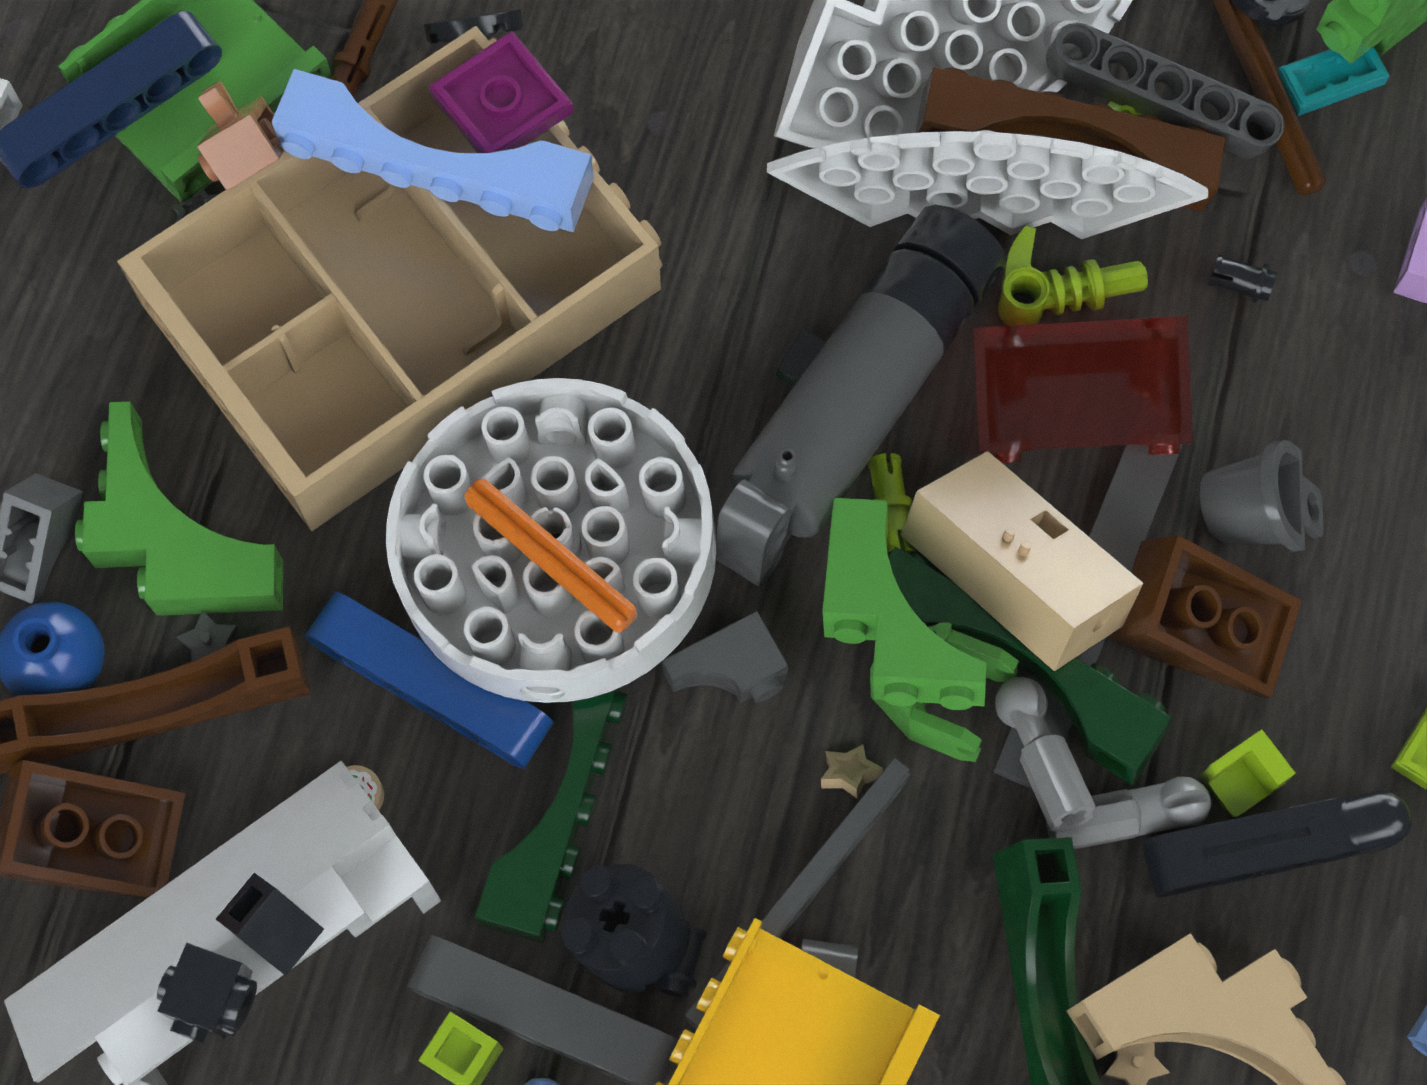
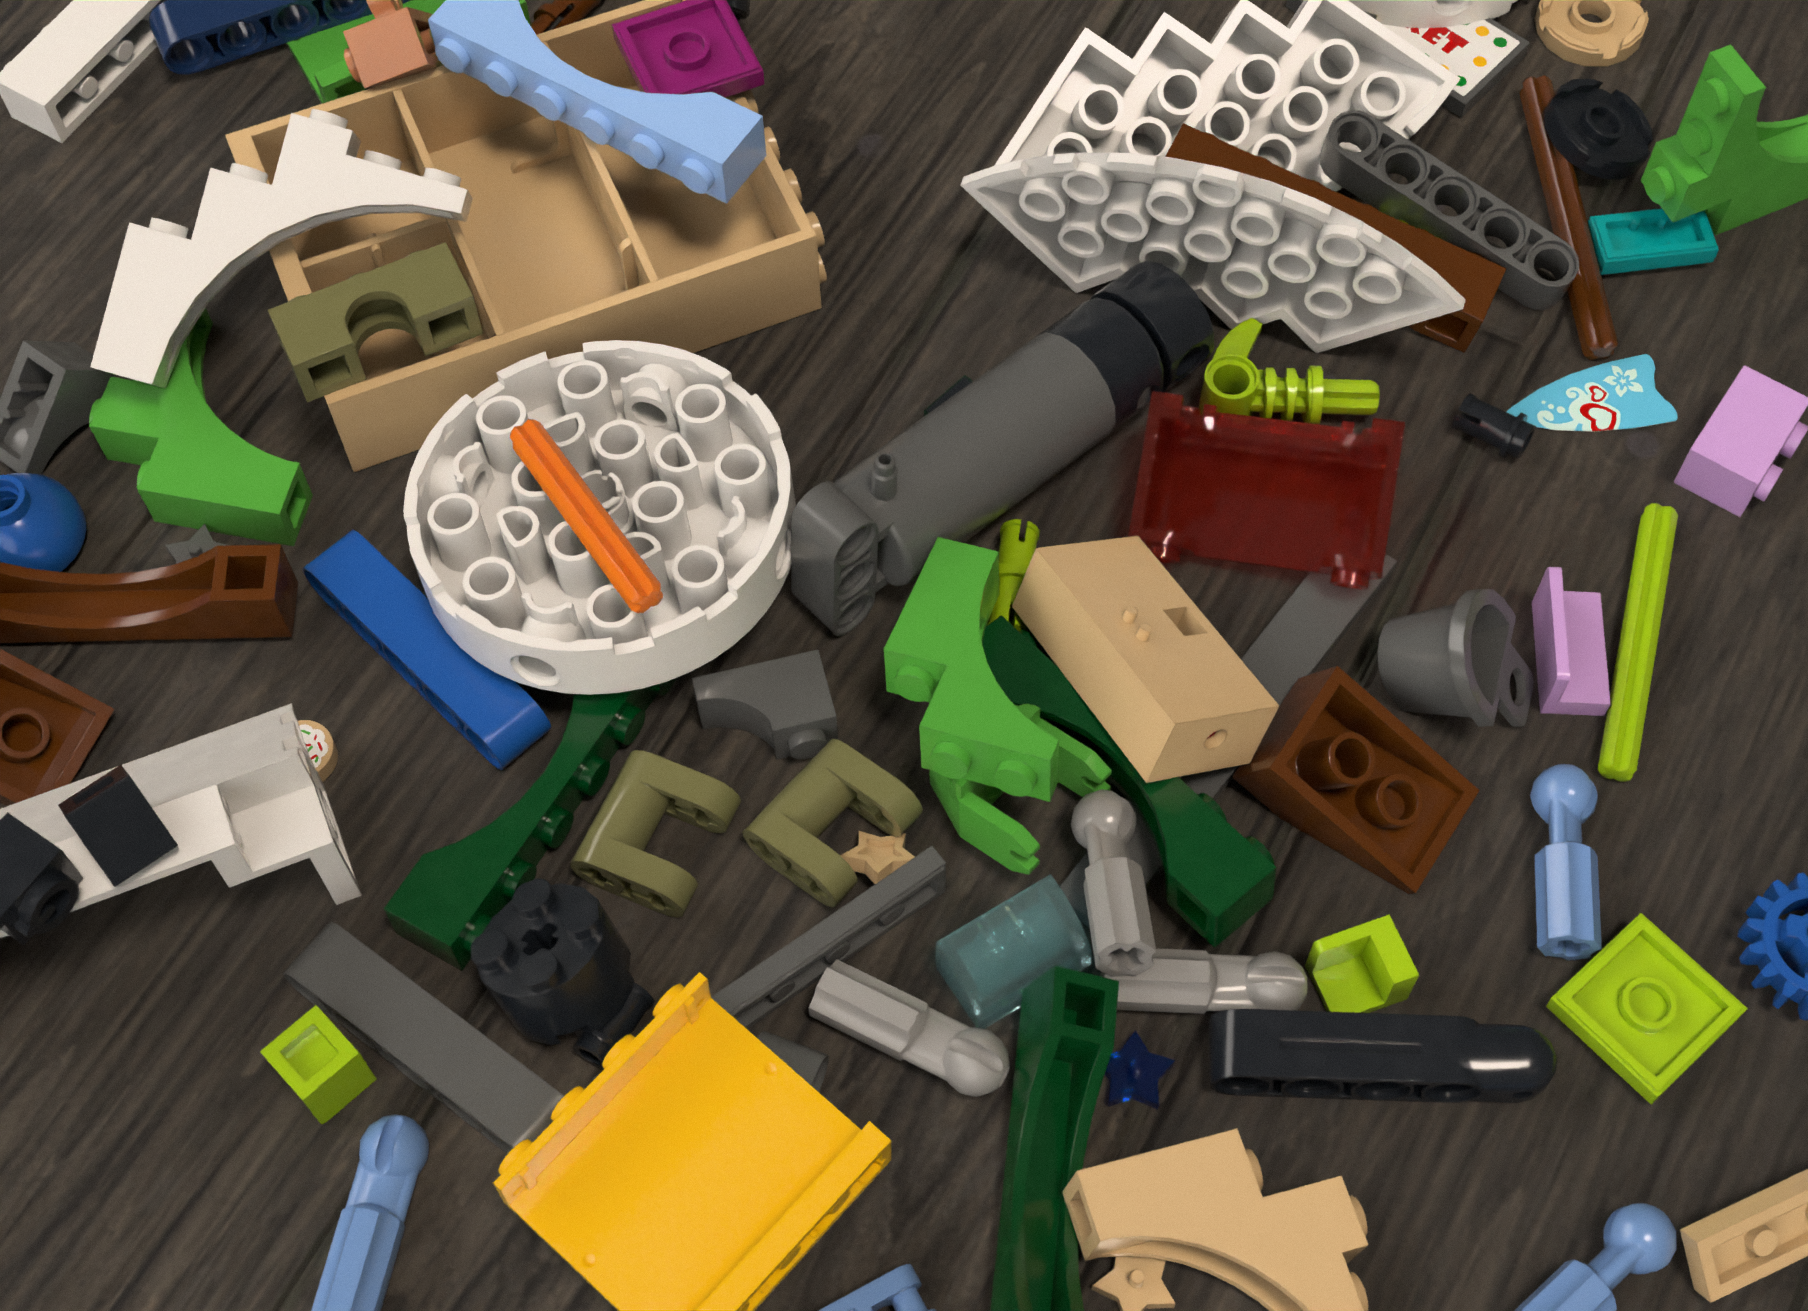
camera: 15 degrees right, 10 degrees down
none -> white arch [90,109,473,388]
none -> olive arch [268,242,483,402]
none -> olive connector [570,750,741,917]
none -> olive connector [742,739,923,908]
none -> light grey piece [808,959,1010,1097]
none -> clear light blue brick [936,874,1093,1029]
none -> clear blue piece [1105,1030,1175,1110]
none -> medium azure sticker [1506,354,1678,432]
none -> medium blue piece [1530,764,1602,961]
none -> lavender panel [1532,567,1611,716]
none -> lime axle [1598,503,1678,782]

